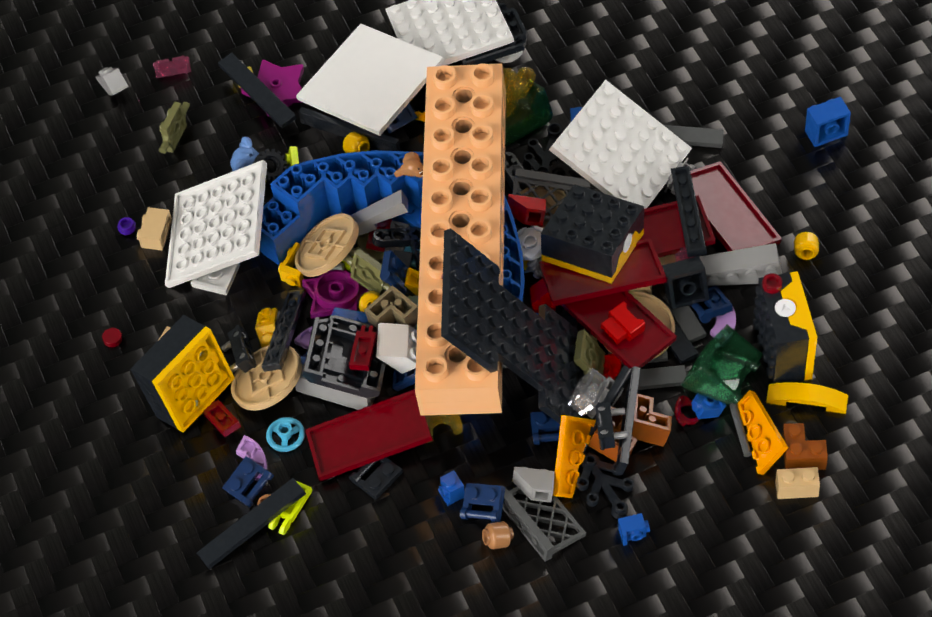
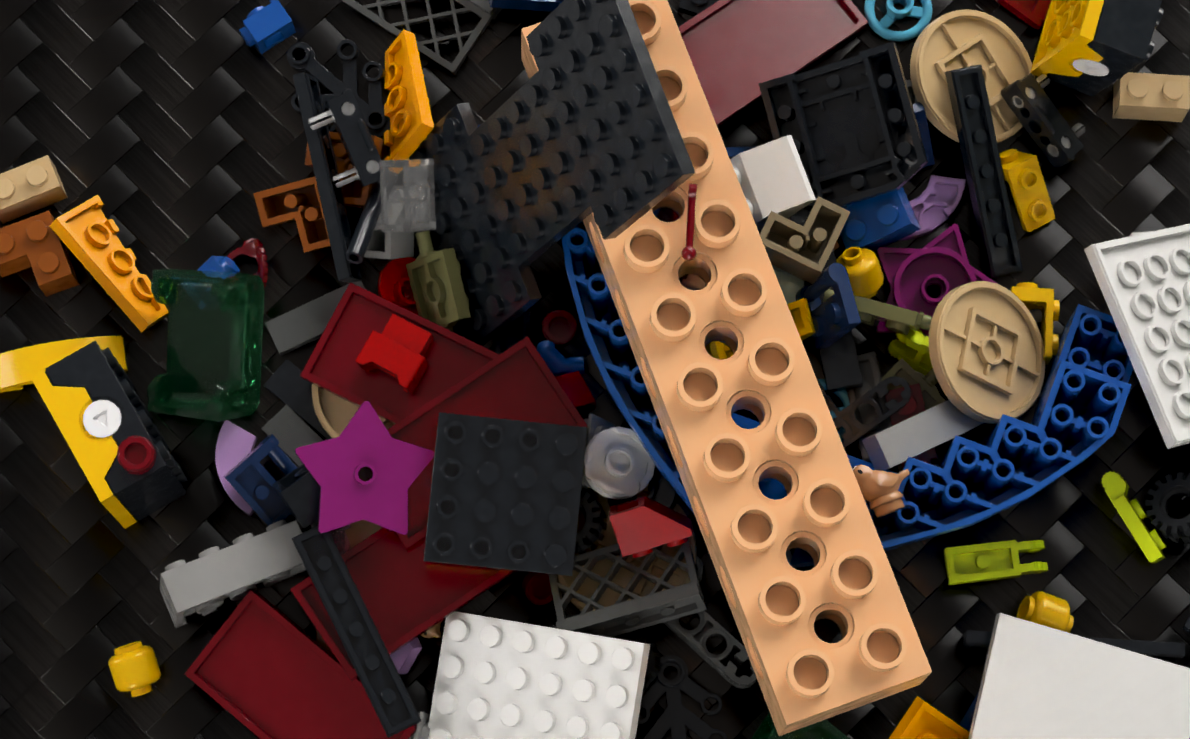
camera: 155 degrees right, 20 degrees up
dark red hinge [349,325,377,371] -> none
light grey slope [512,467,555,503] -> none
dark grey bar [729,402,752,457] -> none
none -> magenta plate [294,401,435,535]

